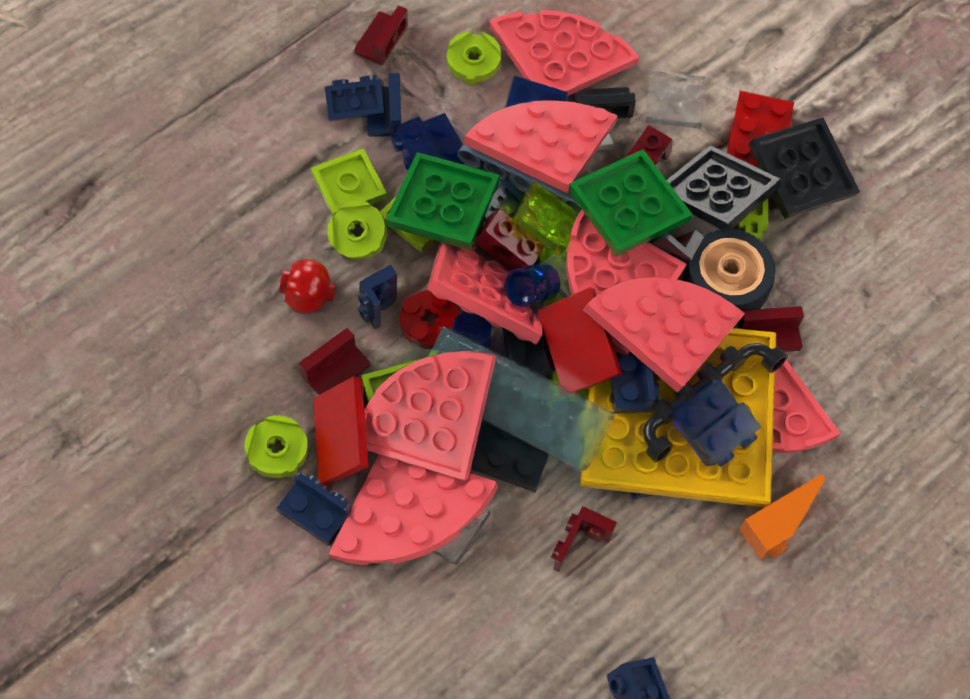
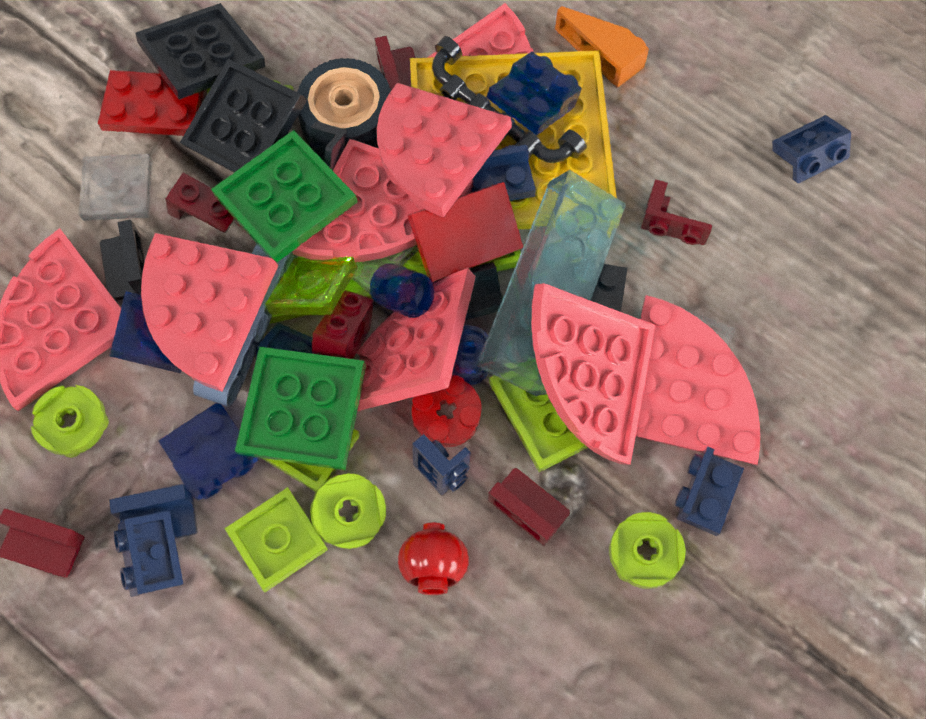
camera: 95 degrees left, 5 degrees up
red tile [313,377,368,487] -> none

